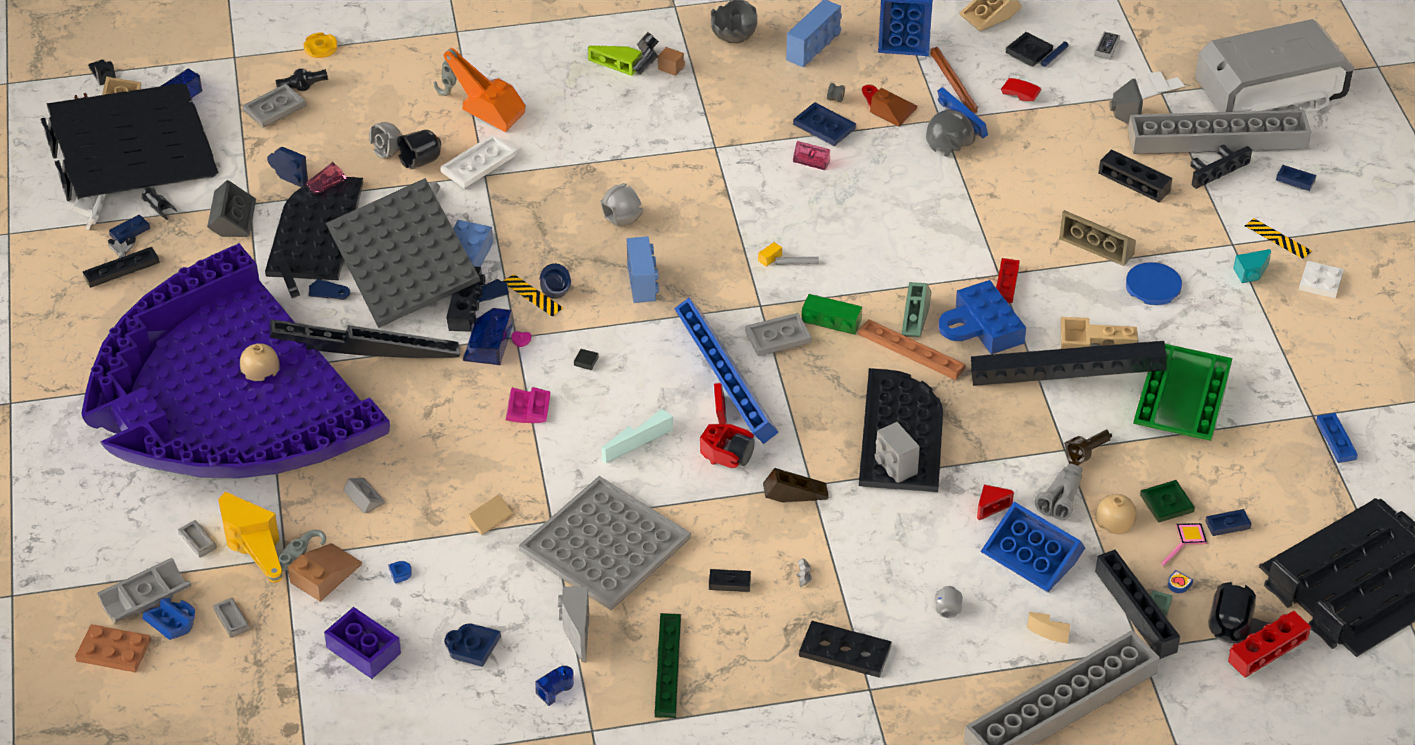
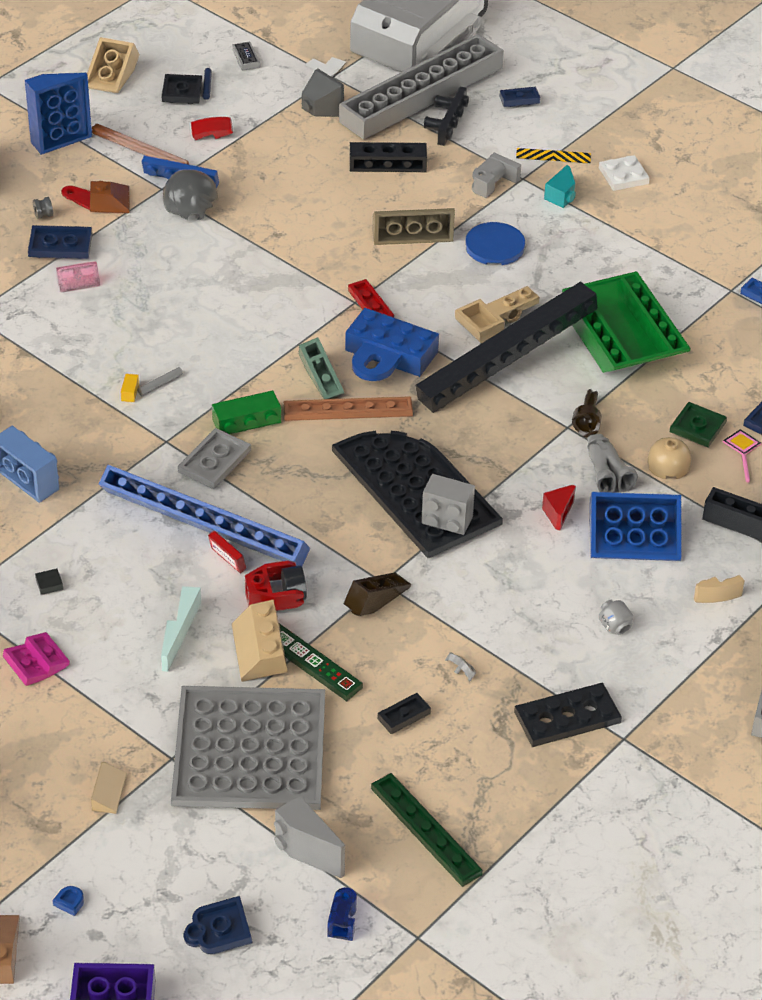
camera: 40 degrees left, 0 degrees up
none -> tan slope [232,600,288,682]
none -> dark green tile [279,623,363,701]
none -> light grey piece [472,152,521,198]

